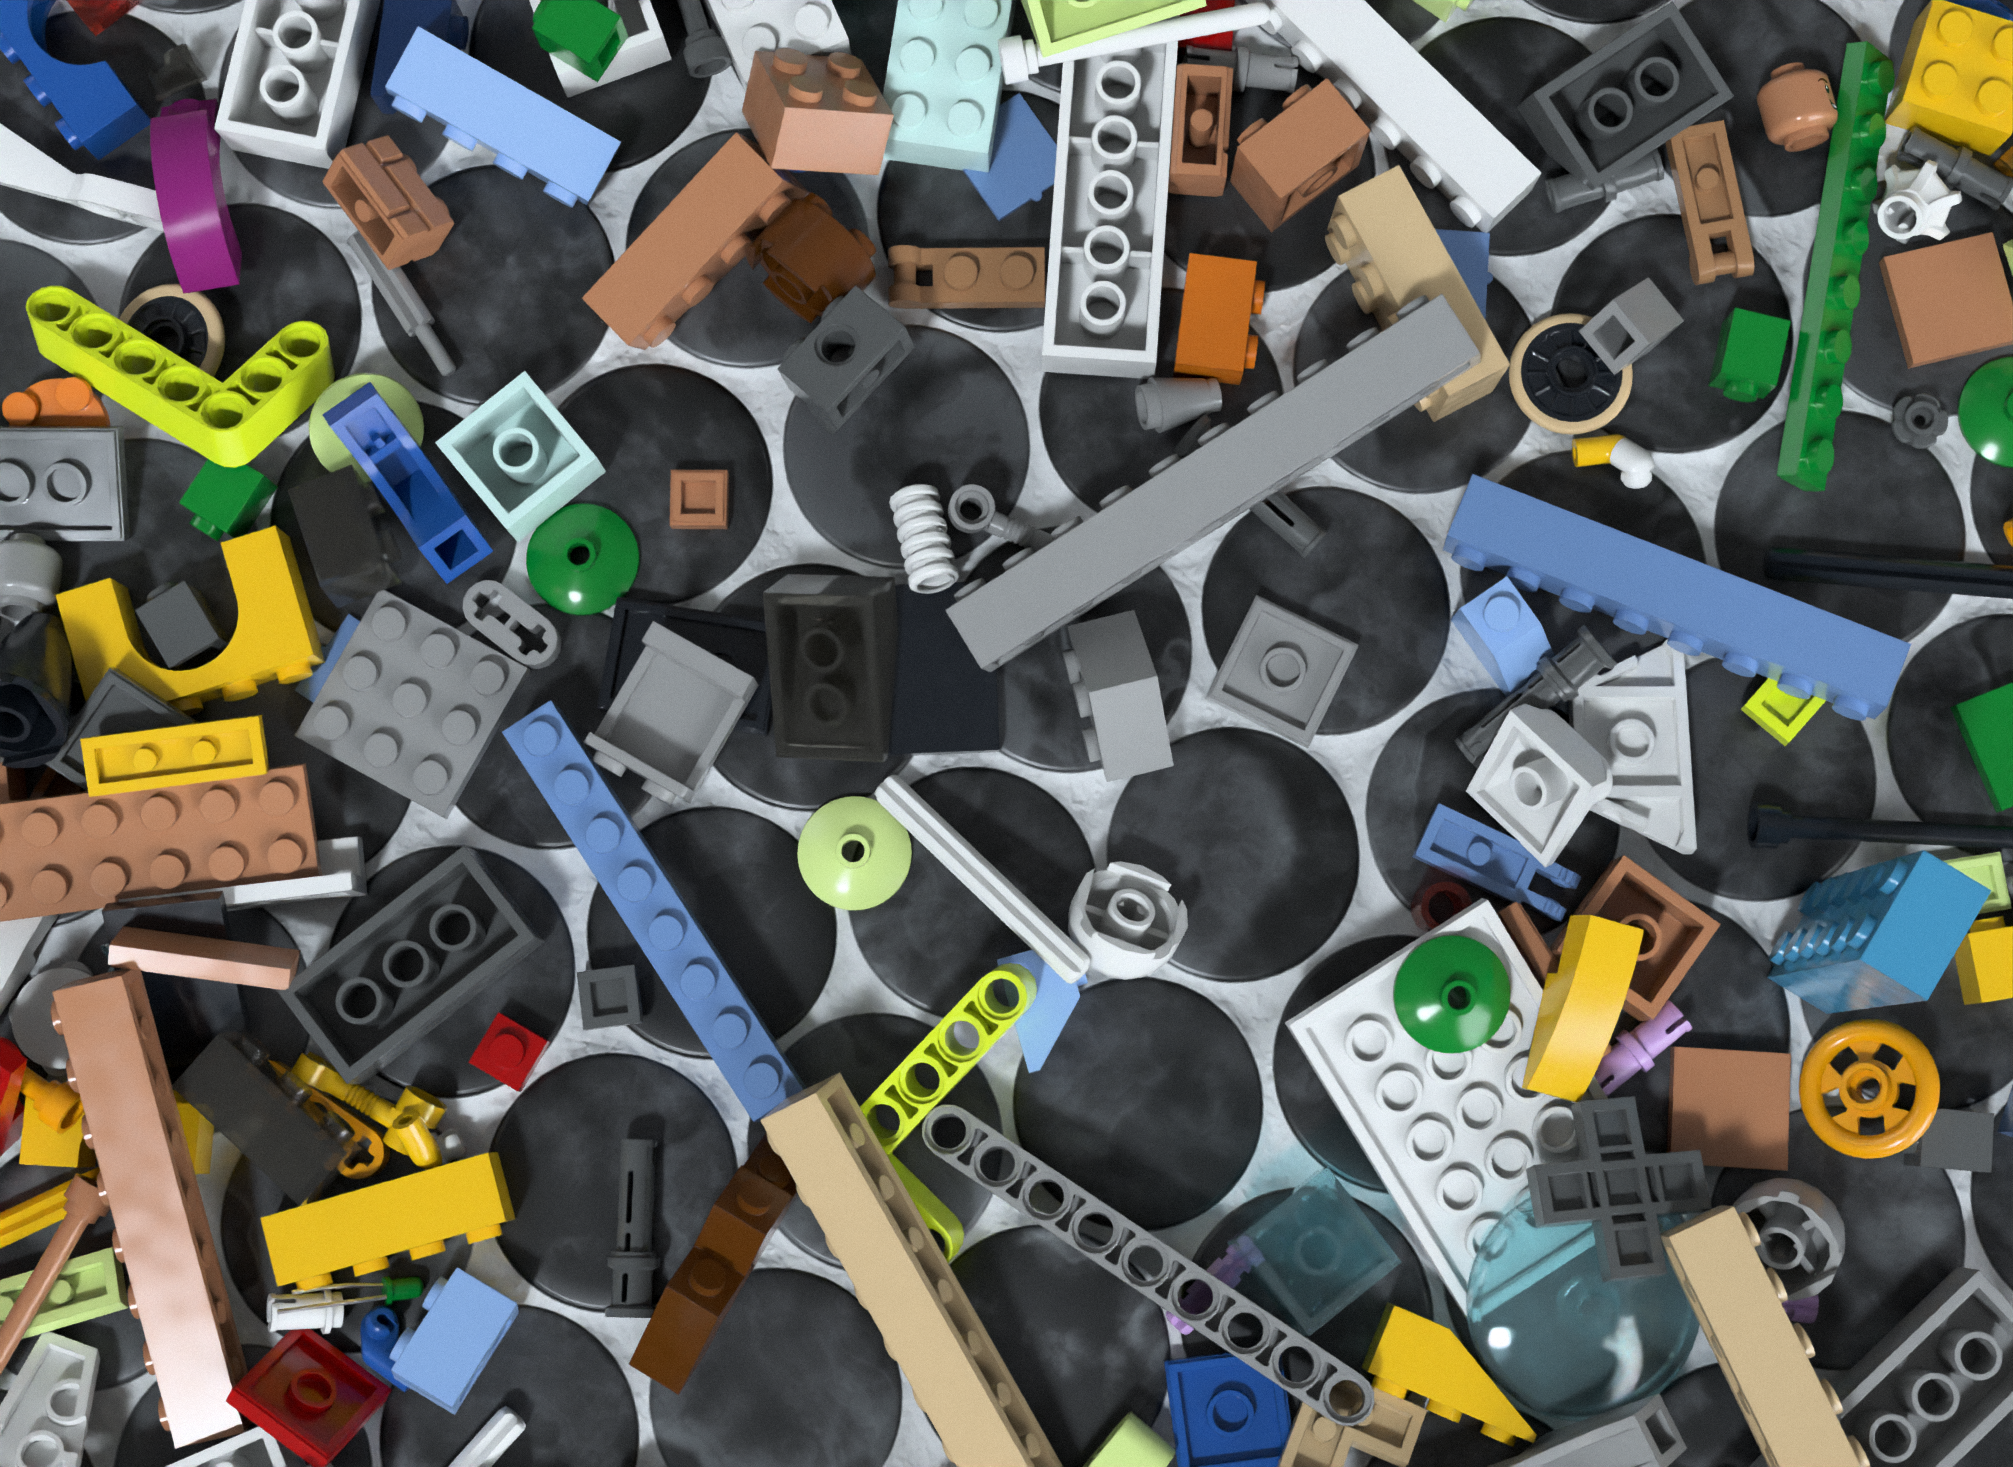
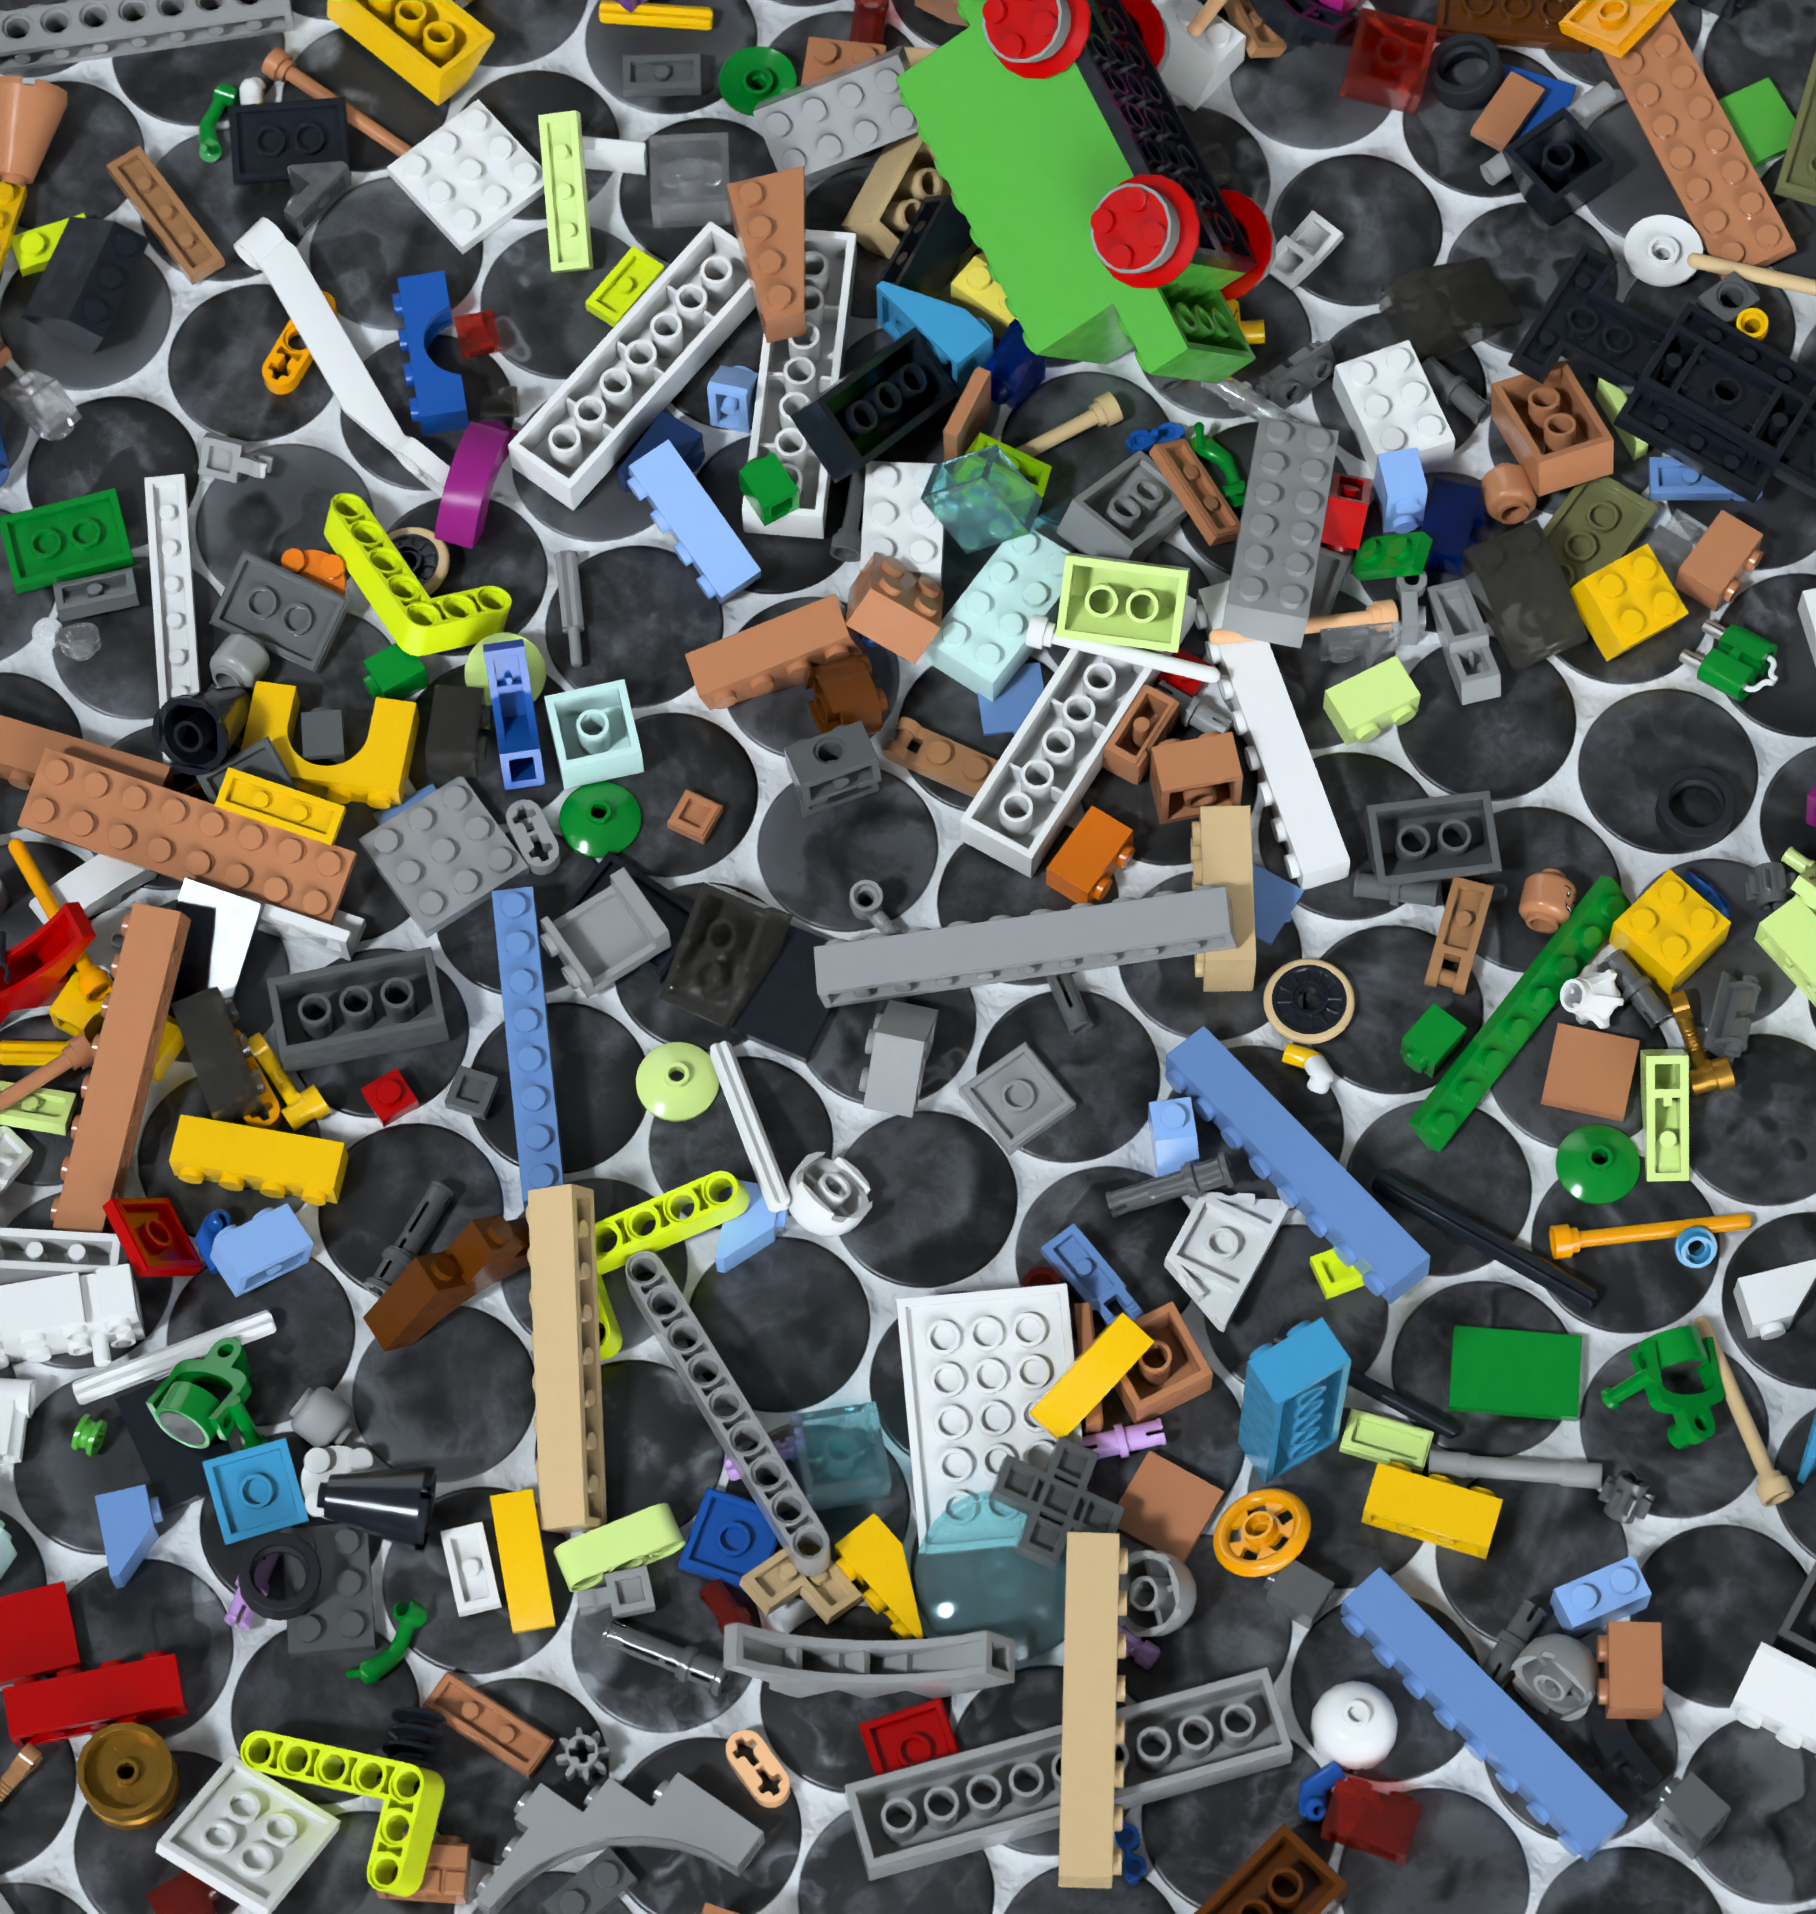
camera: 25 degrees right, 15 degrees down
nougat tile [108,926,301,990] -> none
white pin [266,1290,344,1334] -> none
piece [277,1276,424,1314] -> none
nougat brick [322,135,454,270] -> none
yellow arm [392,1110,467,1170] -> none
white piece [889,484,959,594] -> none
light grey cone [1135,377,1222,433] -> none
green dish [1393,935,1510,1054] -> none
white slope [1466,704,1613,868] -> none
light grey brick [1579,277,1684,375] -> none
dark grey plate [1891,393,1948,449] -> none

